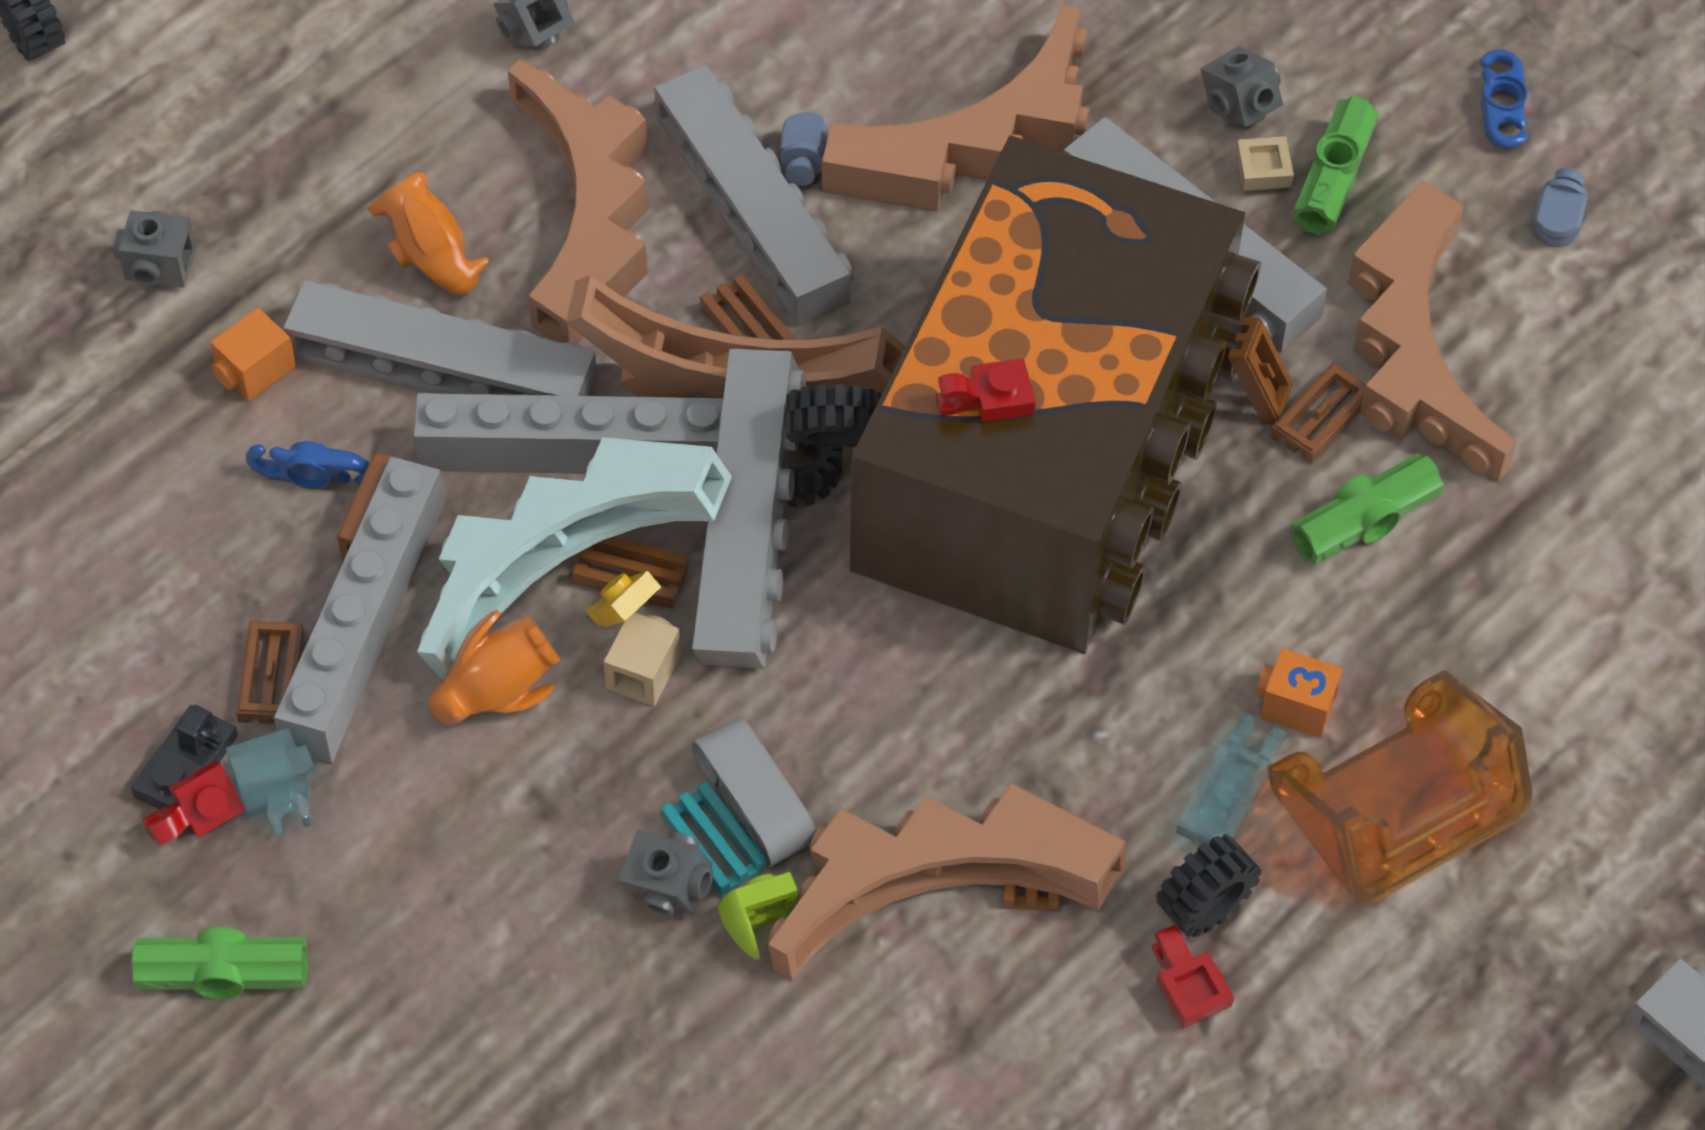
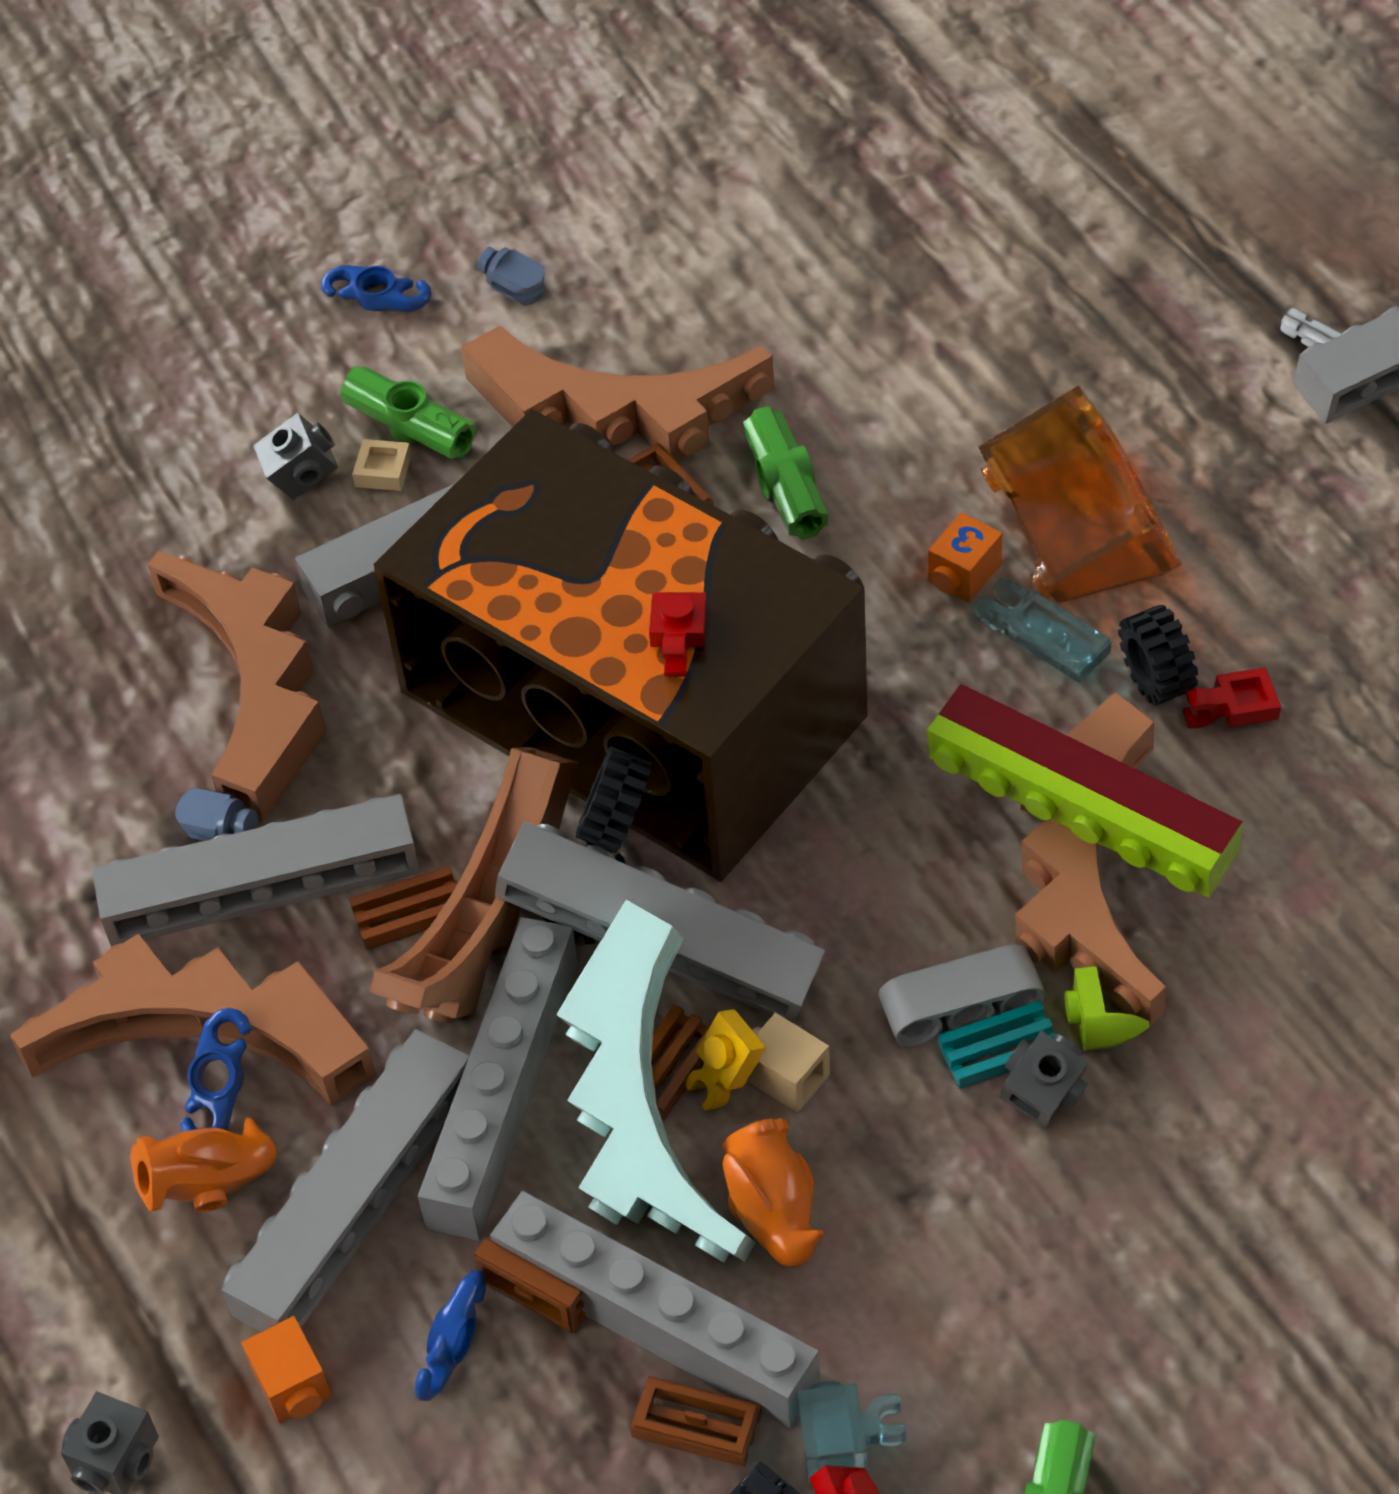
camera: 70 degrees left, 5 degrees down
none -> blue piece [180,1008,252,1132]
none -> brick [927,683,1243,898]

